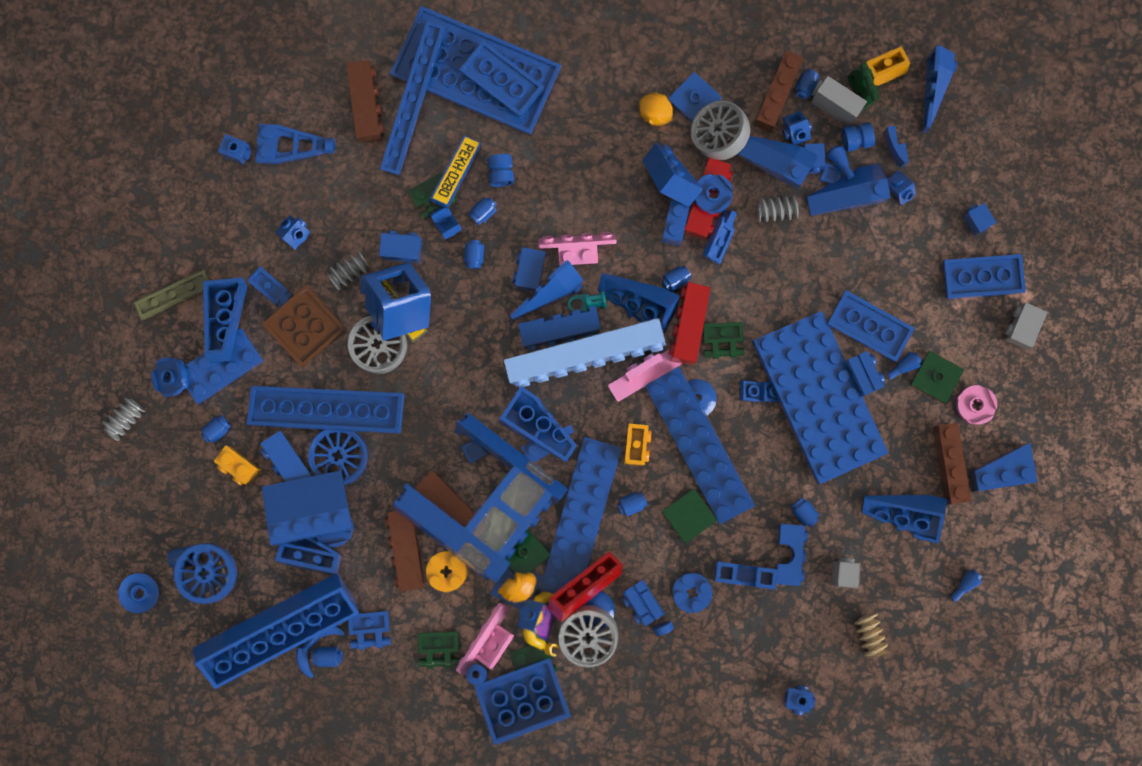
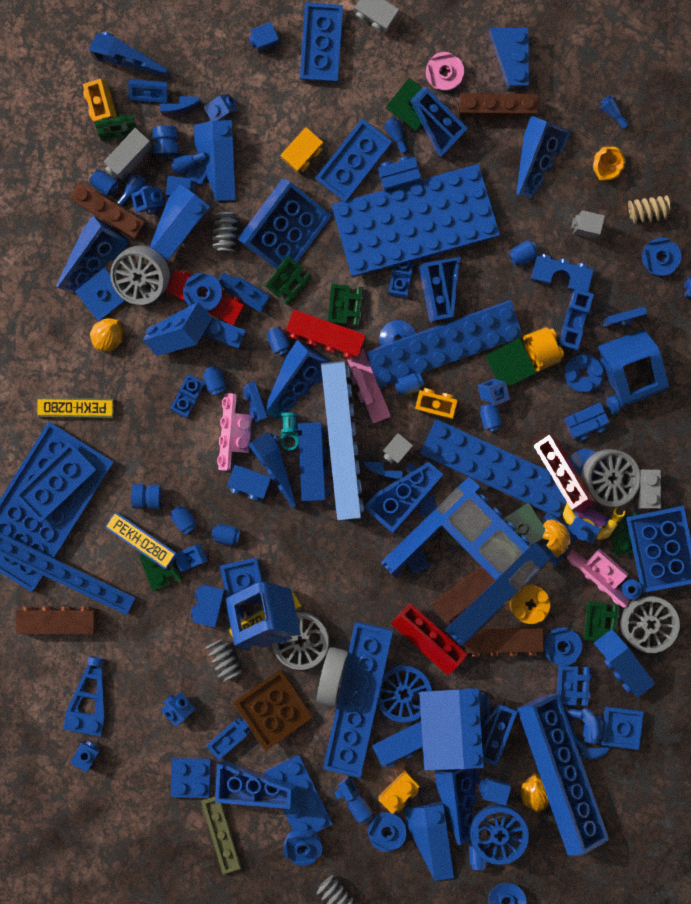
camera: 80 degrees left, 5 degrees up
none -> tile [37,397,114,418]
none -> blue wedge [56,216,130,294]
none -> blue cone [117,173,147,206]
none -> blue plate [128,79,168,103]
none -> blue slope [170,374,205,419]
none -> blue plate [171,757,211,798]
none -> blue brick [202,366,226,395]
none -> blue plate [220,557,263,598]
none -> blue slope [237,178,332,269]
none -> blue plate [243,381,267,422]
none -> dark green plate [263,256,312,306]
none -> light orange brick [280,127,323,174]
none -> light grey piece [317,647,348,707]
none -> blue tile [334,776,359,802]
none -> blue slope [364,462,403,479]
none -> blue plate [368,812,406,852]
none -> light grey brick [382,433,413,464]
none -> red brick [391,603,468,675]
none -> blue brick [395,373,425,397]
none -> blue wedge [404,801,454,881]
none -> blue wedge [410,87,468,156]
none -> blue wedge [419,257,461,323]
none -> blue wedge [435,768,479,845]
none -> blue brick [477,379,510,406]
none -> blue brick [478,774,511,806]
none -> light orange hair [520,773,550,812]
none -> light orange brick [523,327,564,371]
none -> blue plate [543,627,582,666]
none -> blue piece [563,705,599,740]
none -> light orange hair [593,146,626,181]
none -> blue wedge [594,629,655,698]
none -> blue piece [598,329,669,407]
none -> blue plate [600,706,644,750]
none -> blue plate [603,307,647,327]
none -> light grey piece [621,595,680,653]
none -> light grey brick [637,470,661,508]
none -> blue plate [642,237,681,276]

